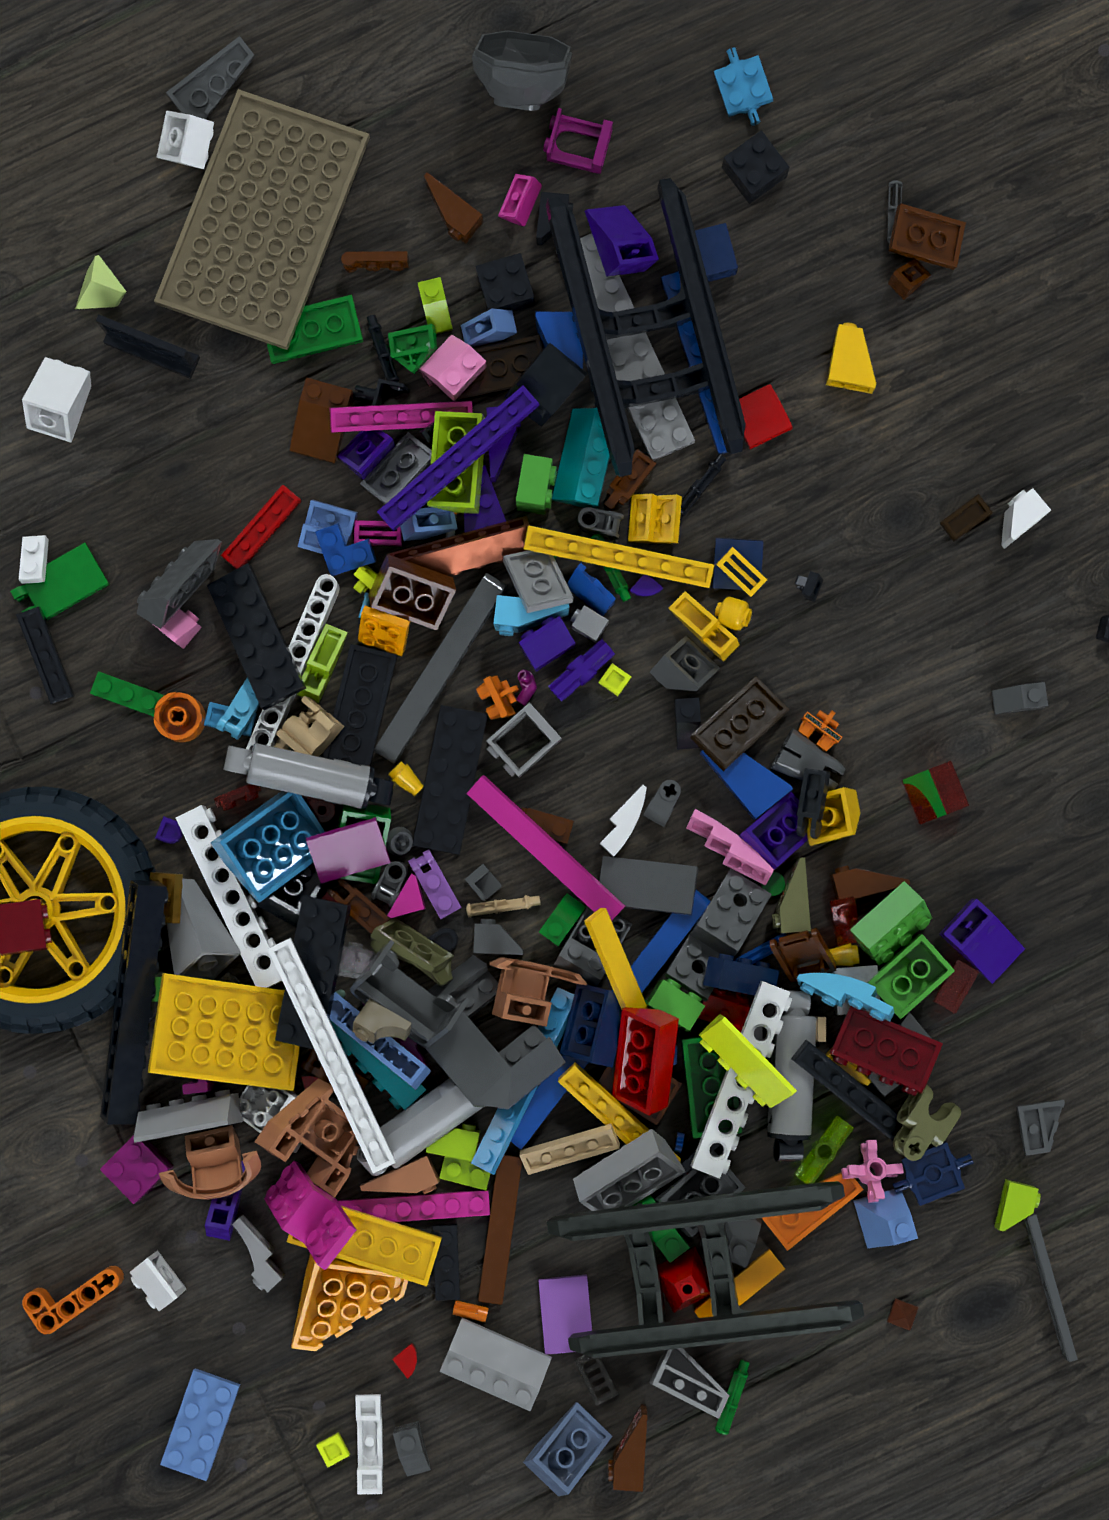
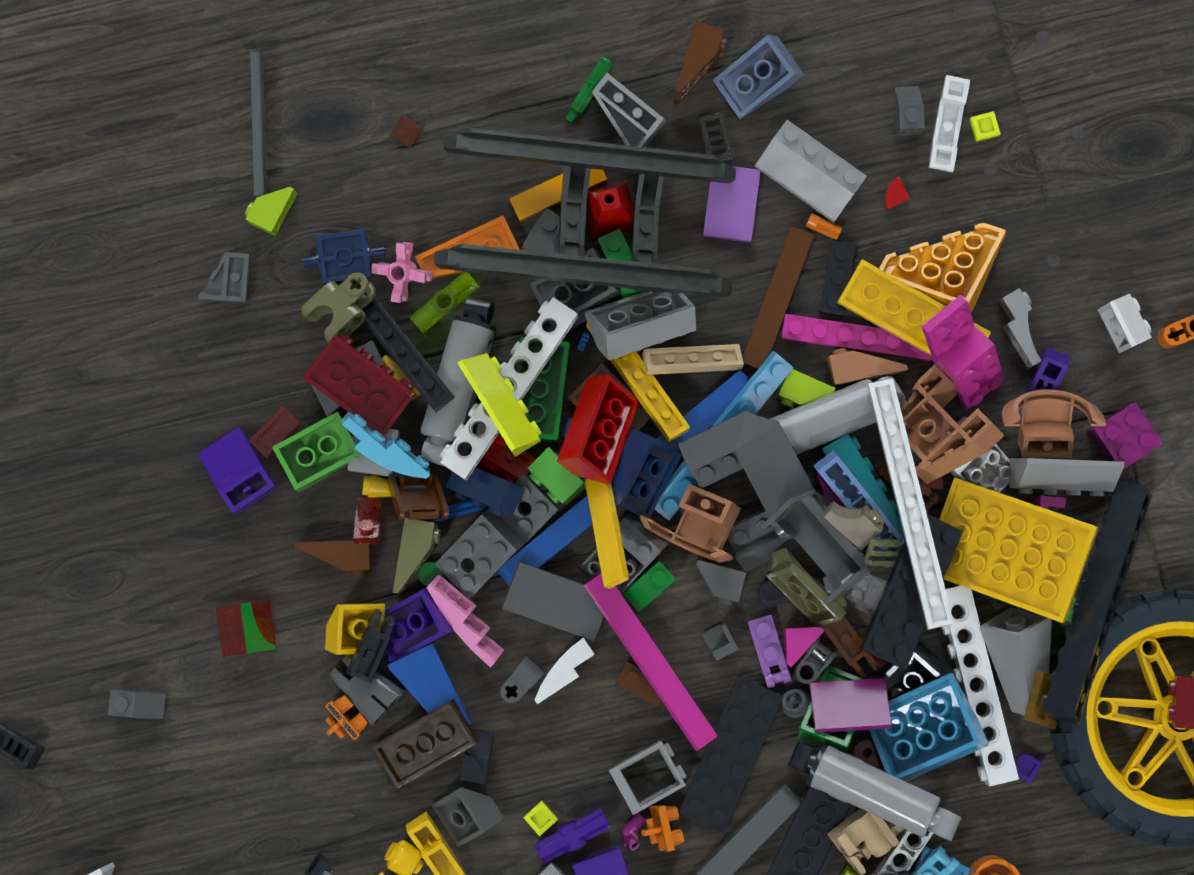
camera: 170 degrees left, 0 degrees up
medium blue plate [160,1368,241,1481] -> none
clear red plate [214,784,262,811] -> none
yellow cone [388,761,424,796] -> none
lime plate [439,1156,491,1191] -> none
tan piece [466,895,541,918] -> none
tan tile [814,1016,826,1042] -> none
bright green piece [850,881,932,966] -> none
medium blue slope [853,1188,918,1248] -> none
none -> olive tile [864,539,902,566]

